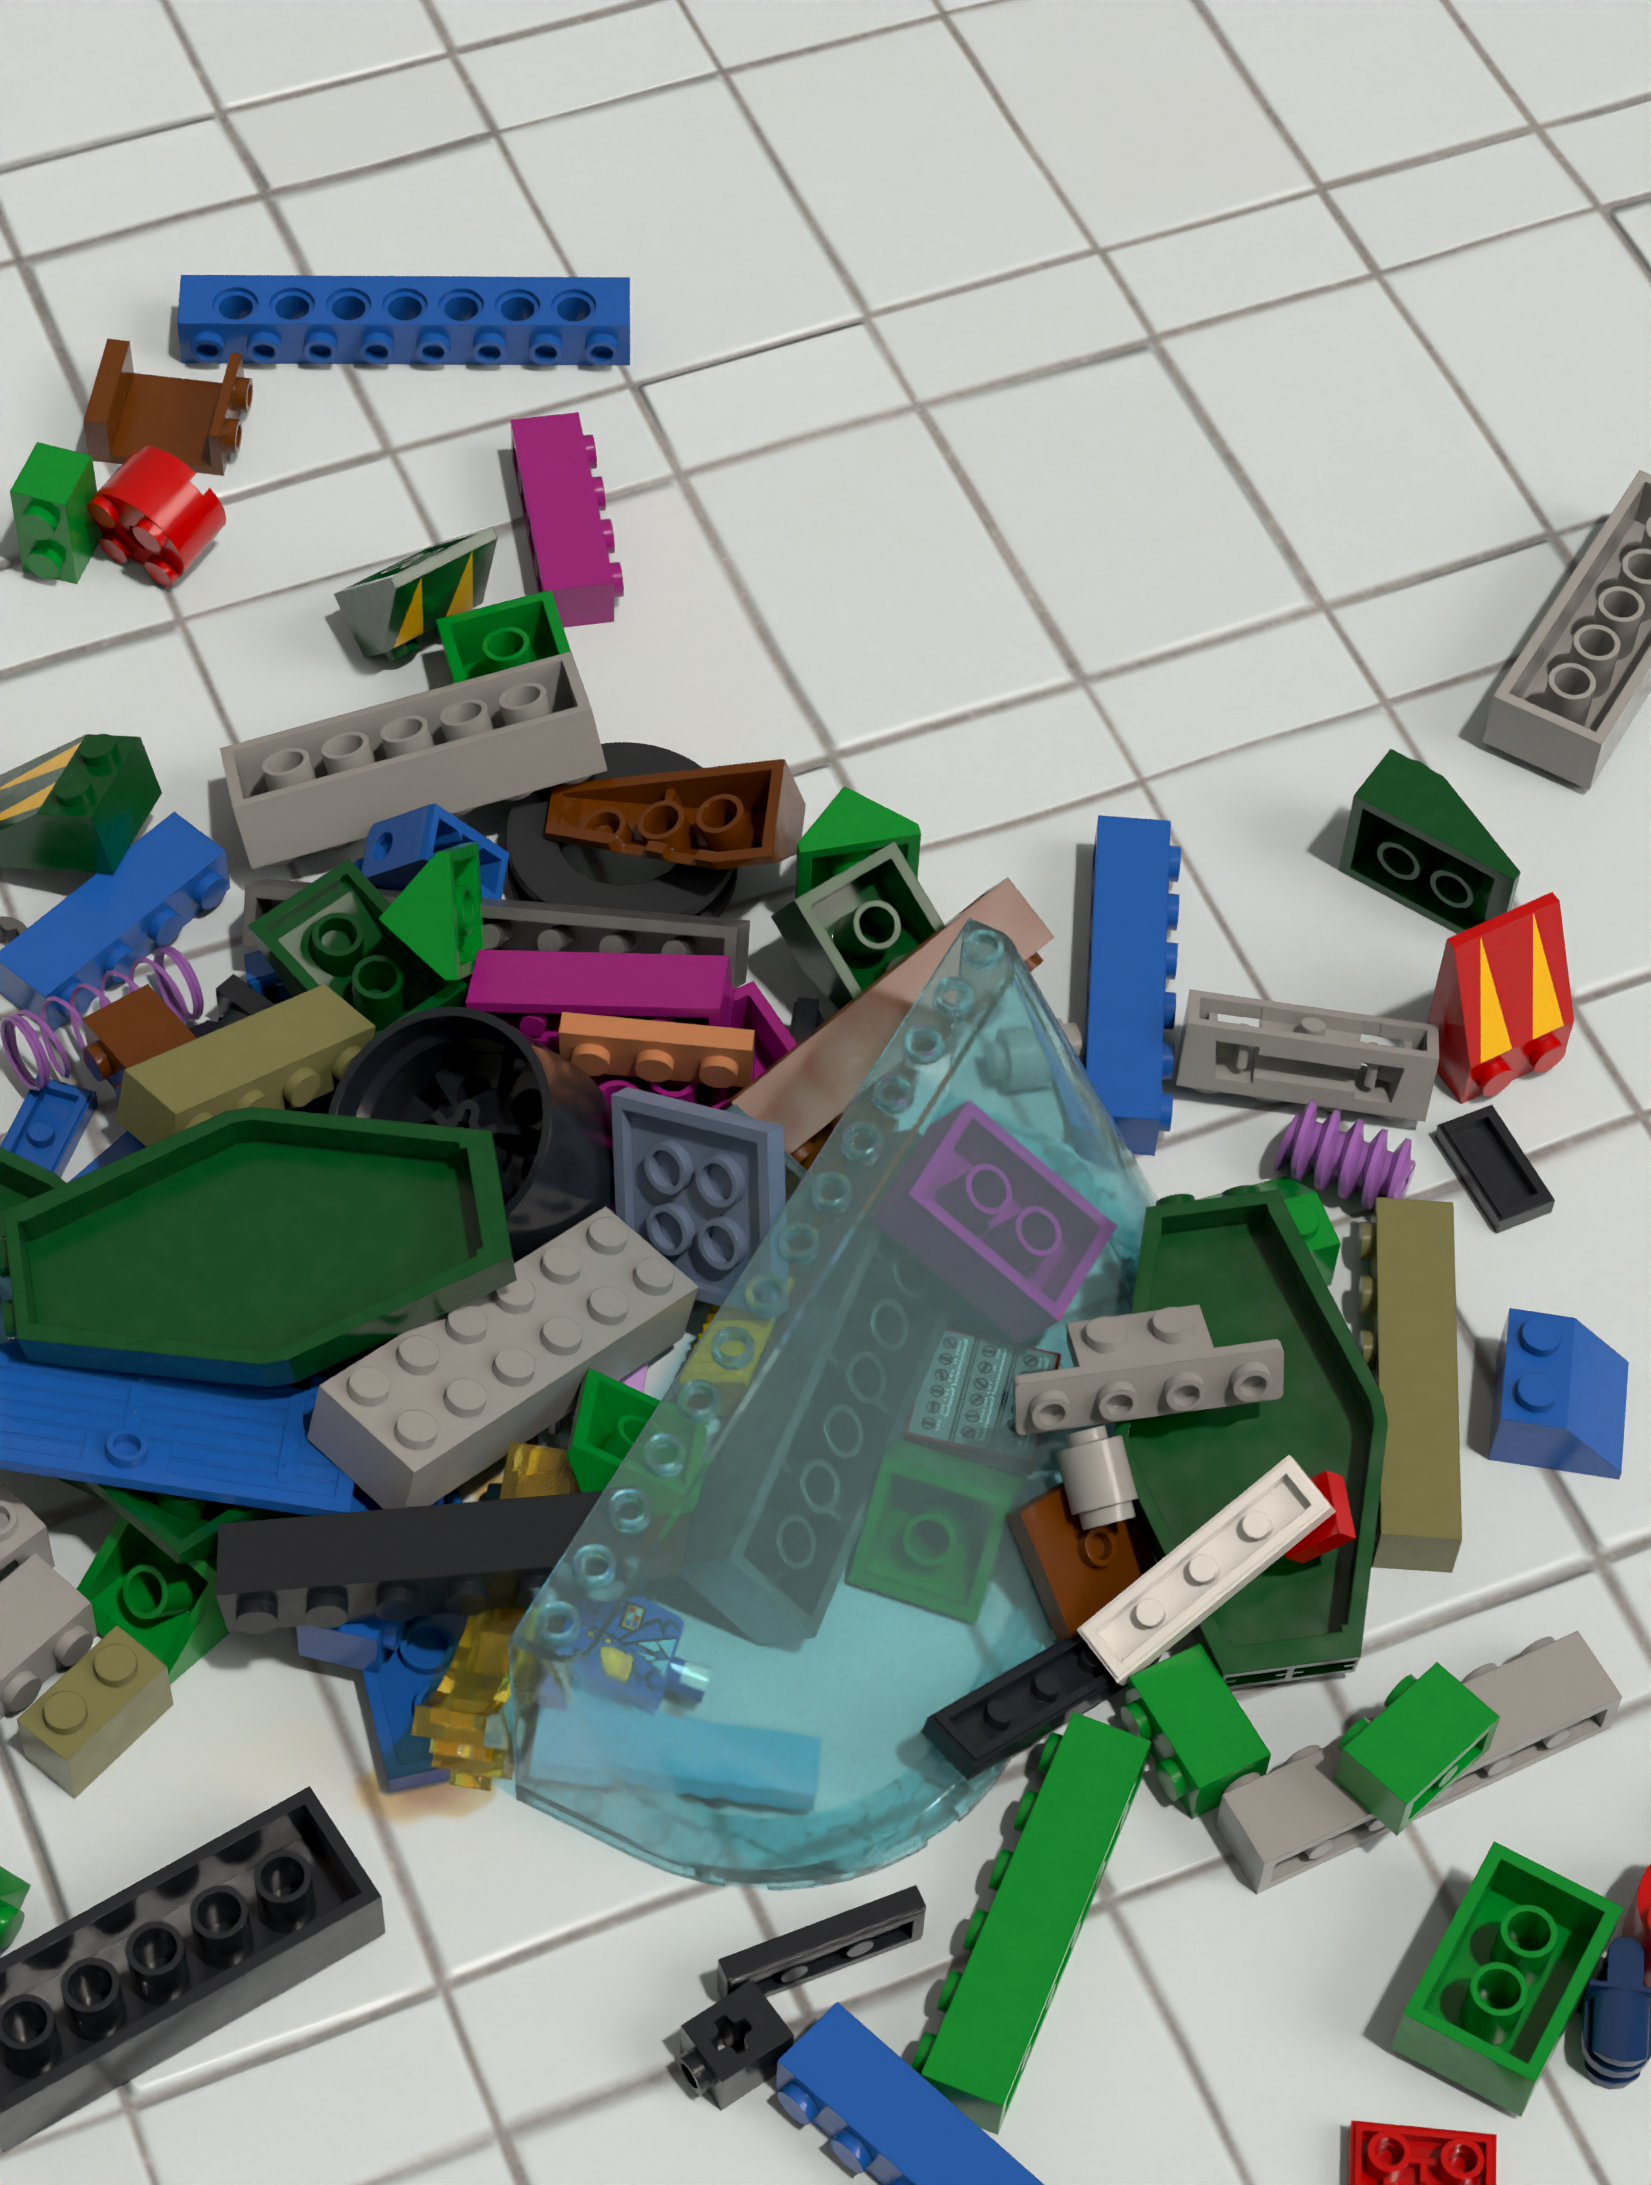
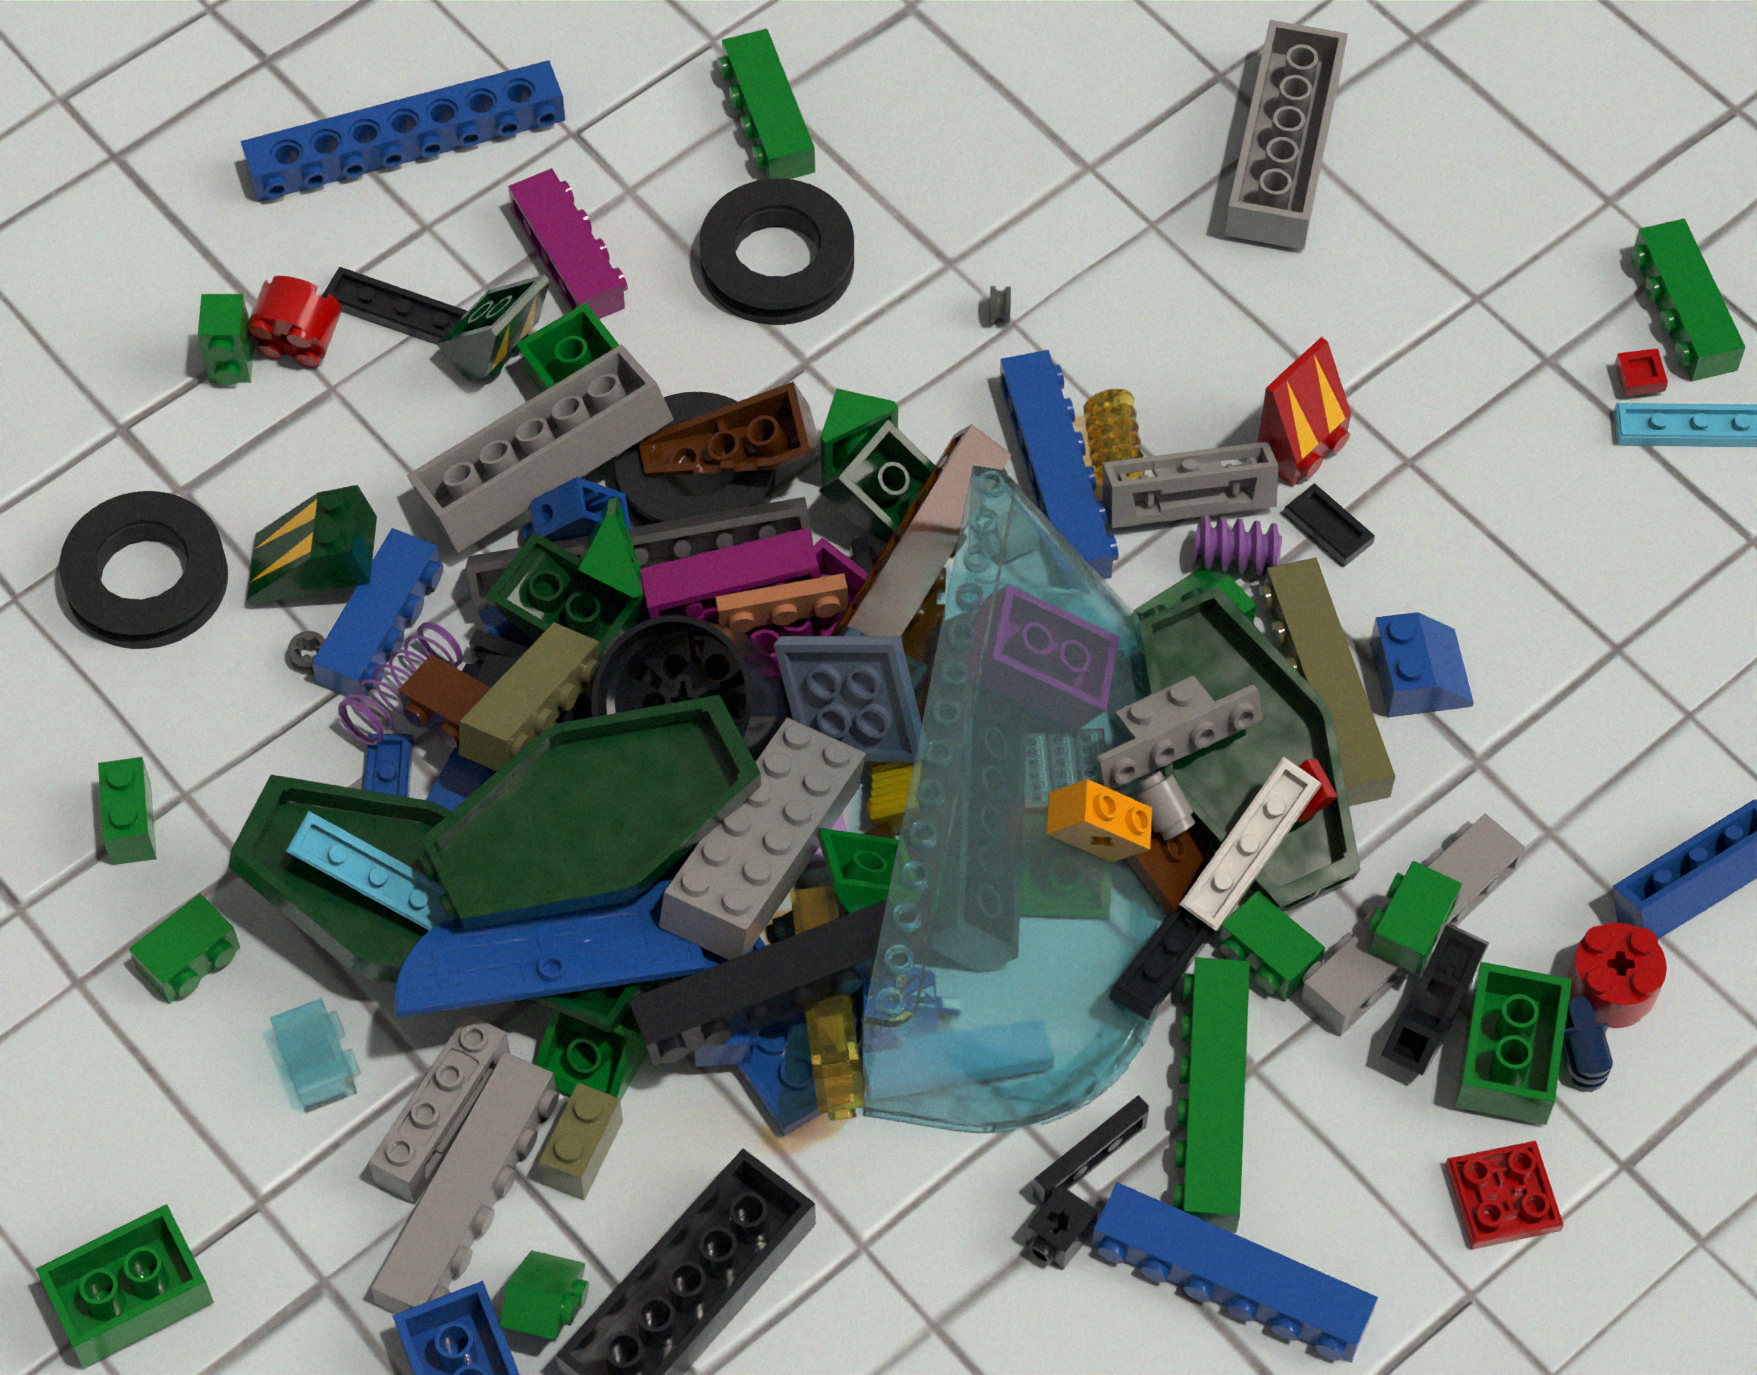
camera: 15 degrees left, 5 degrees up
reddish brown panel [83,339,253,476] -> none
dark green slope [1338,749,1521,934] -> none
none -> black tile [321,266,467,345]
none -> black tyre [699,178,854,325]
none -> green brick [717,28,815,179]
none -> dark grey bush [989,286,1011,323]
none -> light orange brick [1046,779,1152,863]
none -> clear yellow piece [1083,388,1145,482]
none -> black arch [1381,923,1490,1076]

